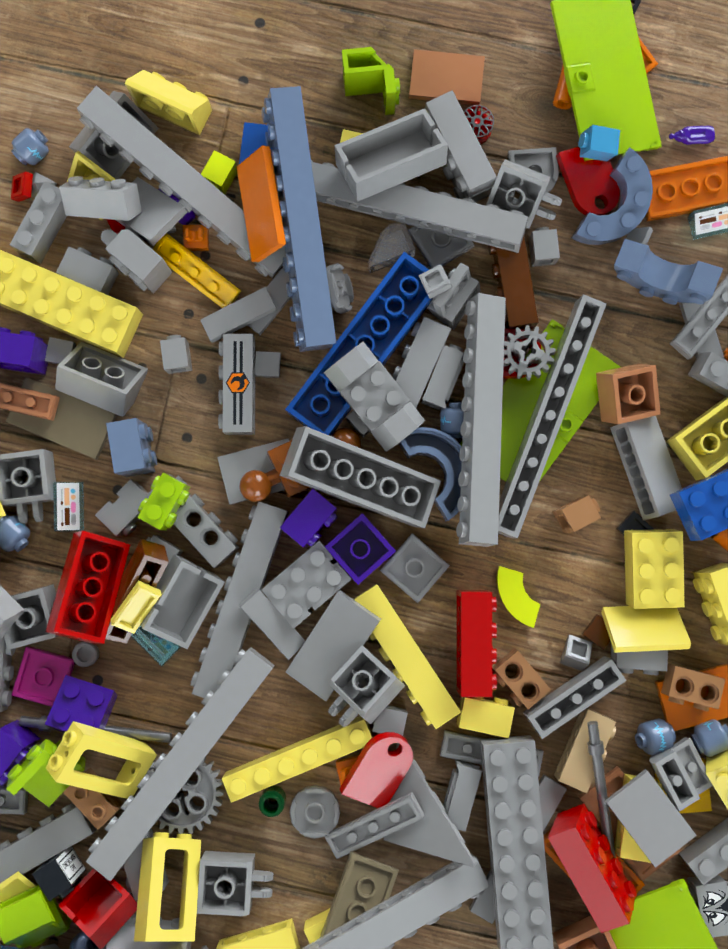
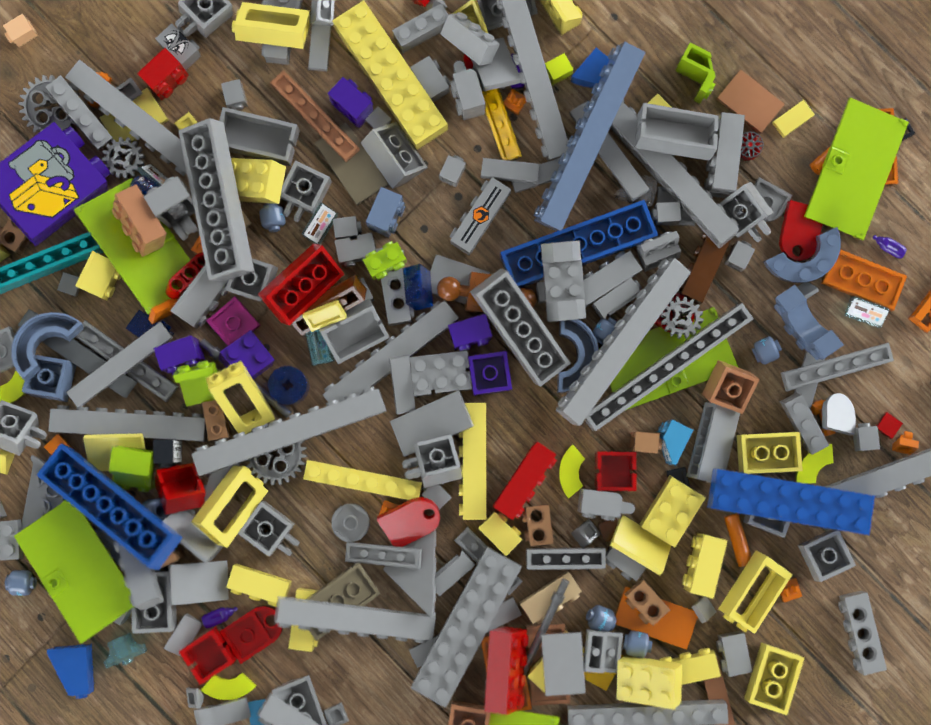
camera: 30 degrees right, 0 degrees up
light grey tile [72,642,99,667] -> none
orange tile [237,145,286,262] -> none
light grey tile [255,351,281,378] -> none
dark green brick [259,785,286,817] -> none
light grey tile [326,263,354,314] -> none
light grey tile [380,533,450,603] -> none
light grey tile [419,264,452,299] -> none
dark azure brick [578,125,620,162] -> none
none -> clear blue brick [268,366,310,406]
none -> light grey brick [333,216,362,240]
none -> clear blue brick [403,264,433,311]
none -> light grey tile [570,102,649,201]
none -> light grey hinge [577,489,635,521]
none -> red piece [595,451,637,491]
none -> light grey brick [651,202,681,225]
none -> dark azure slope [657,420,693,465]
none -> sand blue head [752,336,782,365]
none -> light yellow tile [772,100,815,138]

